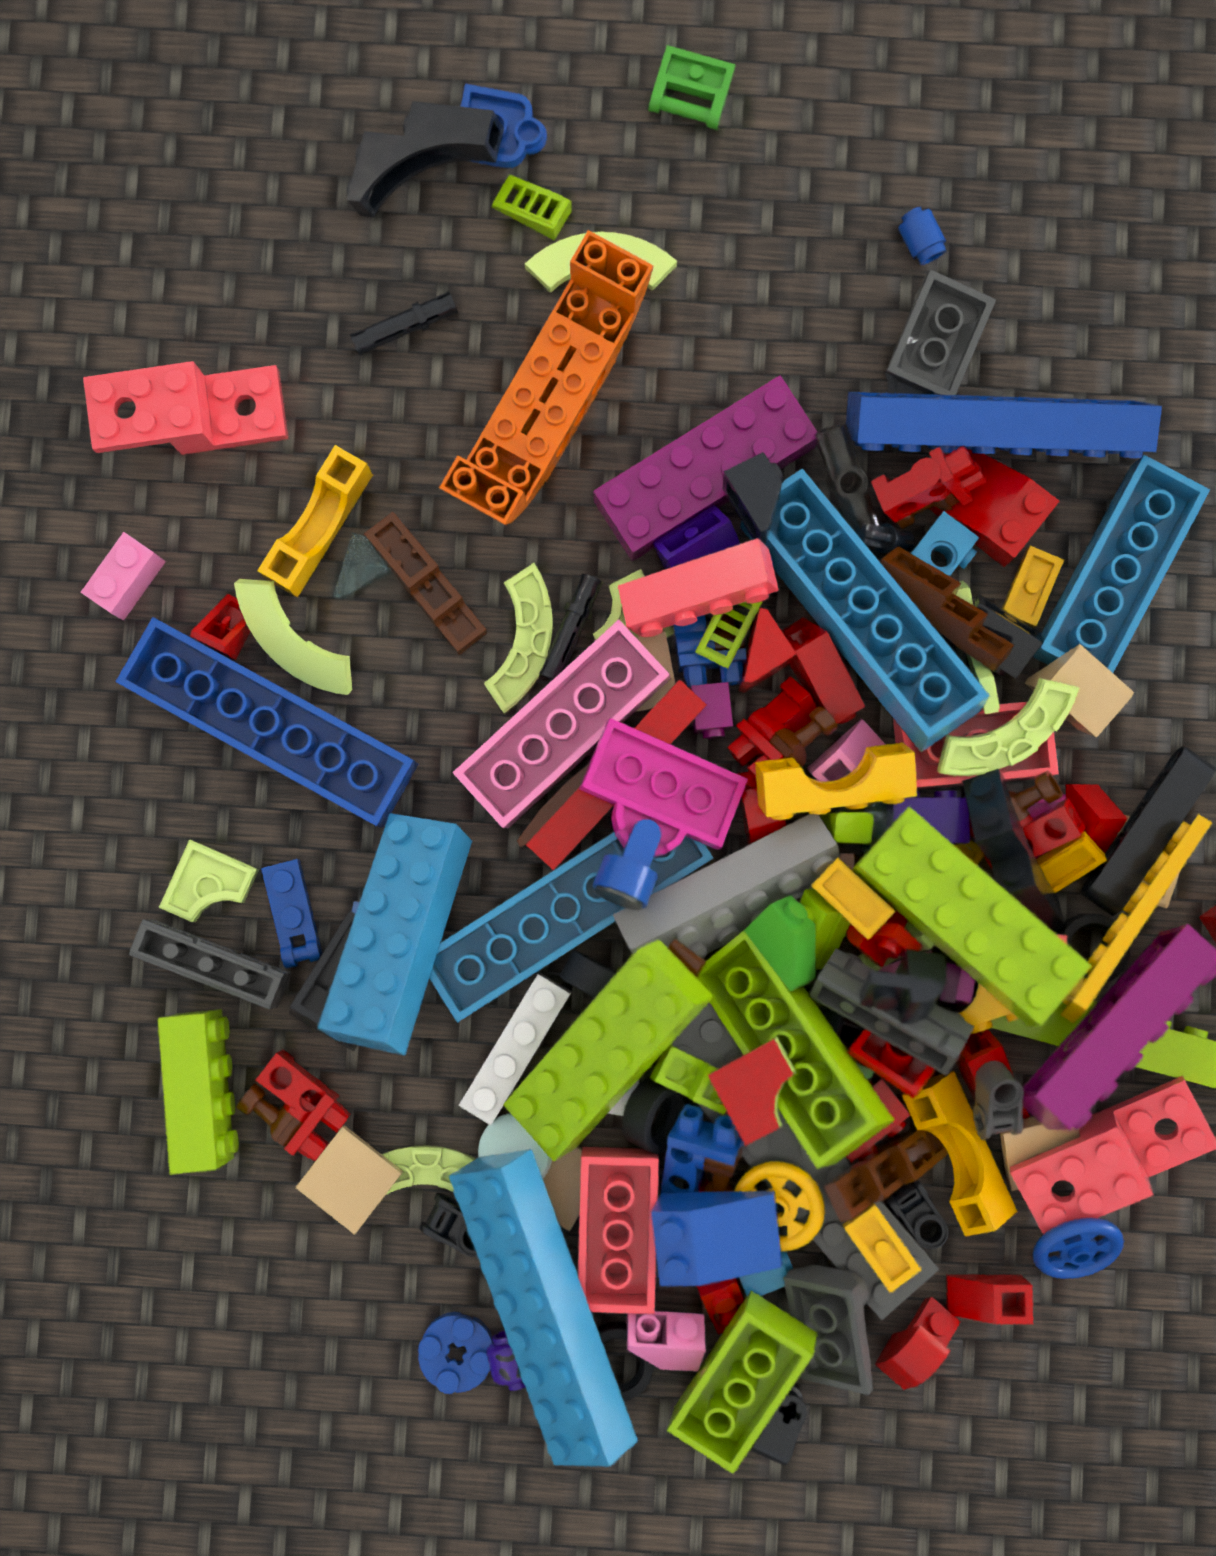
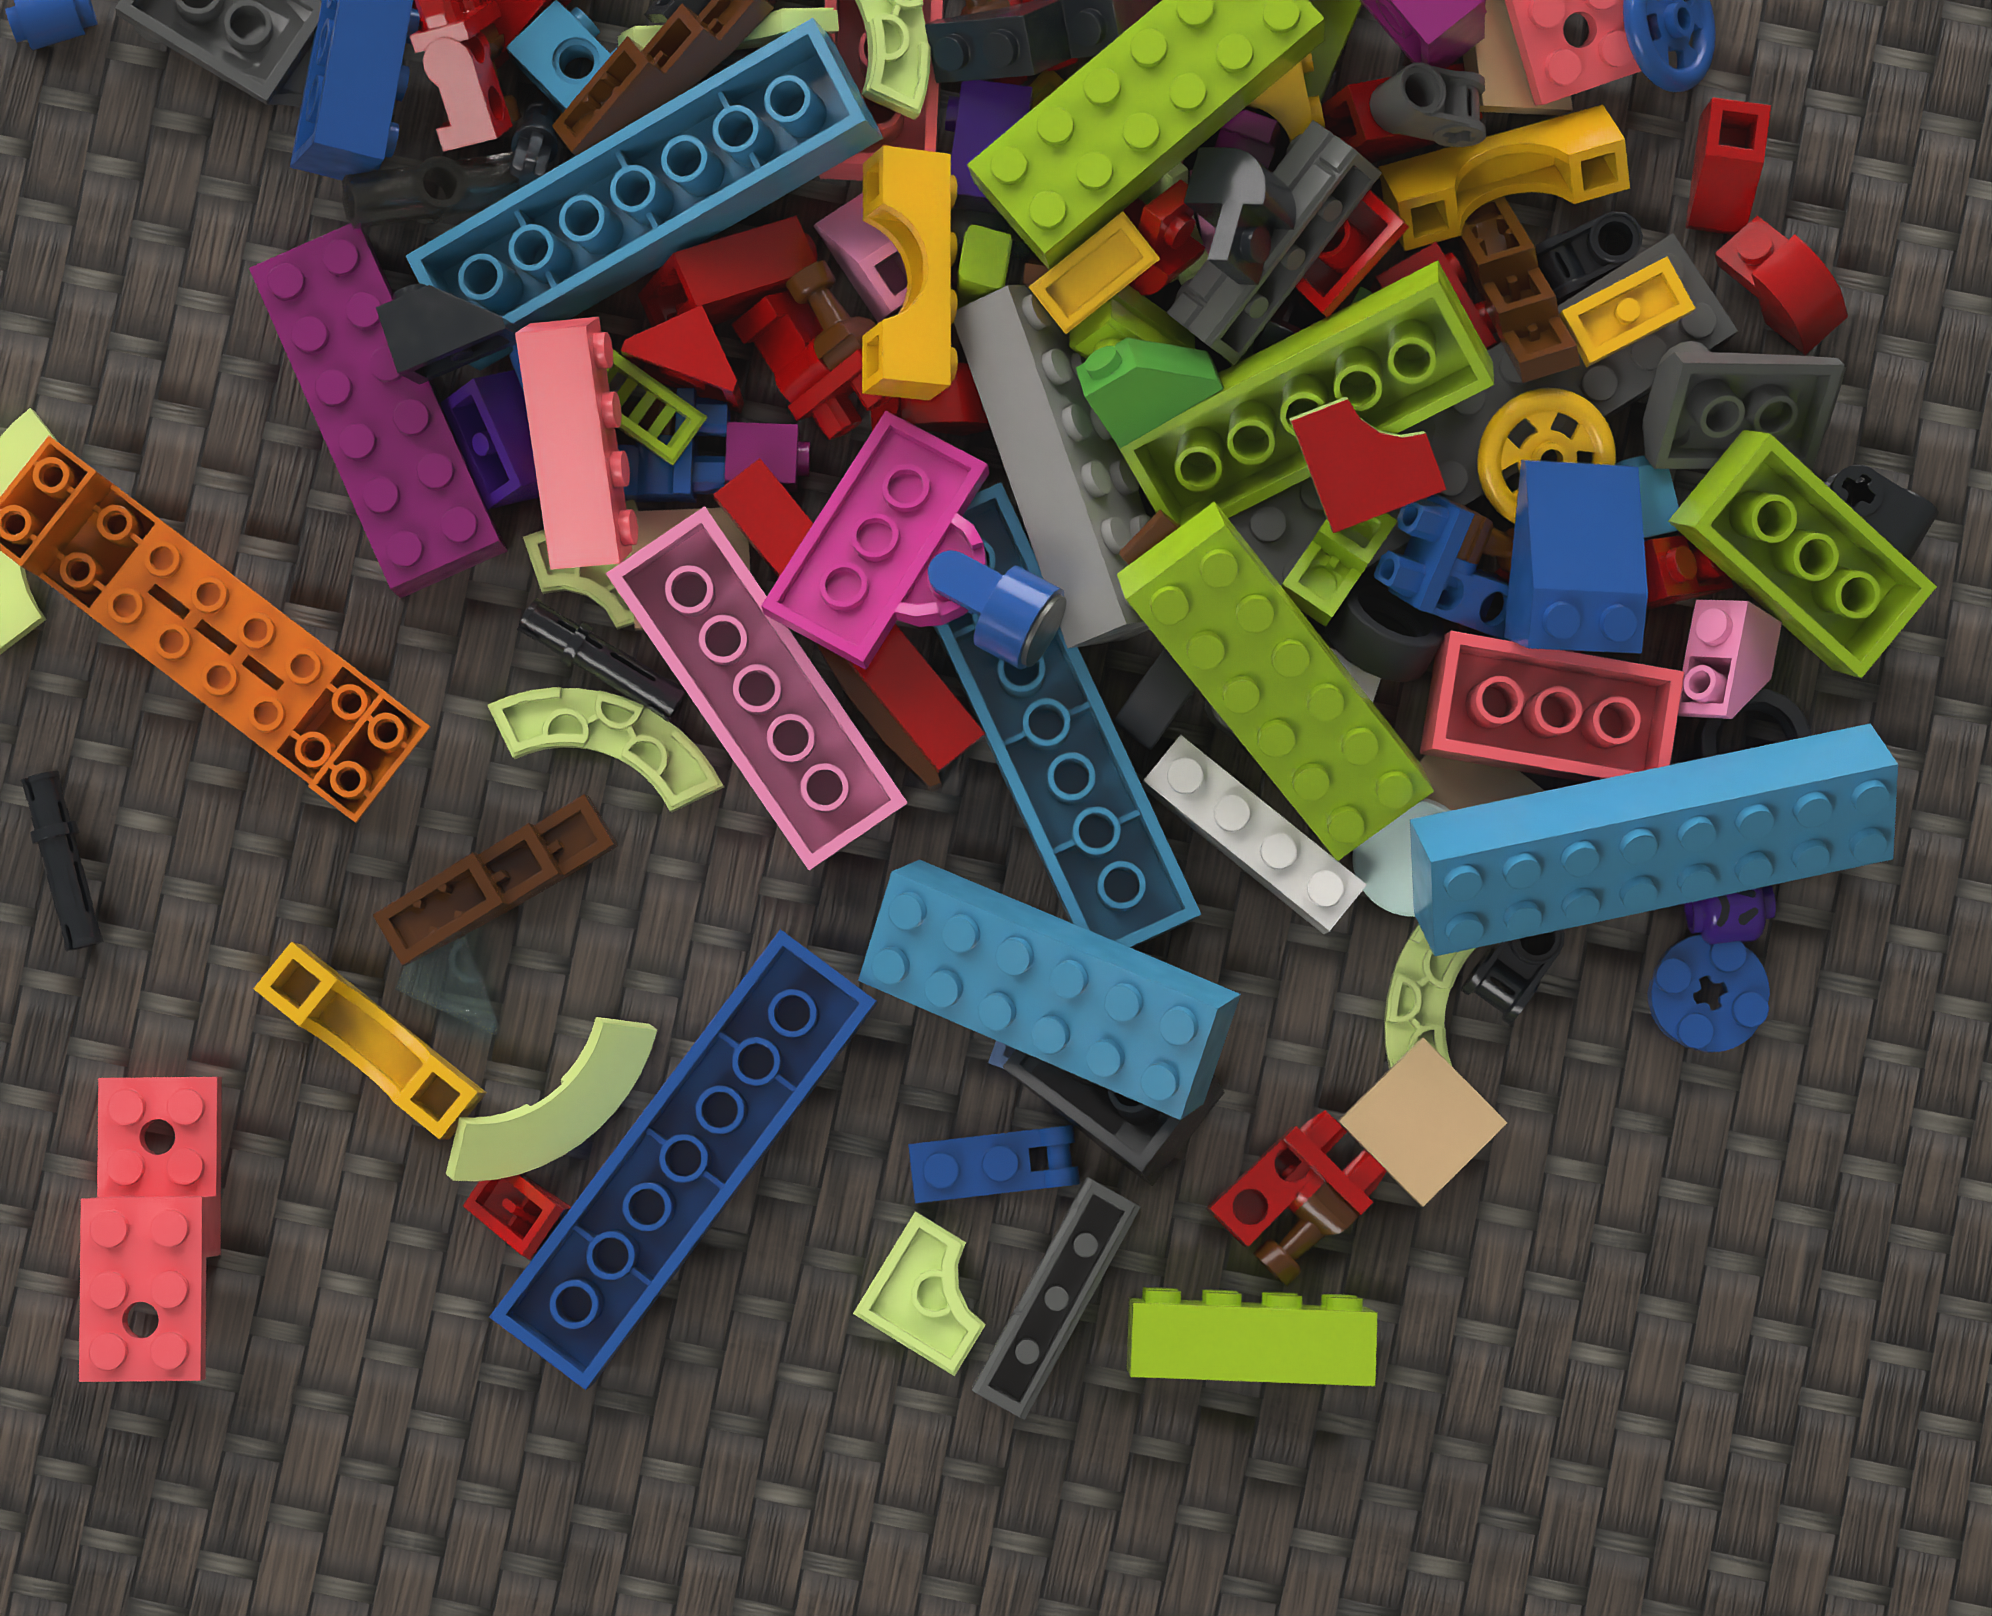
camera: 85 degrees left, 0 degrees up
bright pink brick [81,532,166,621] -> none

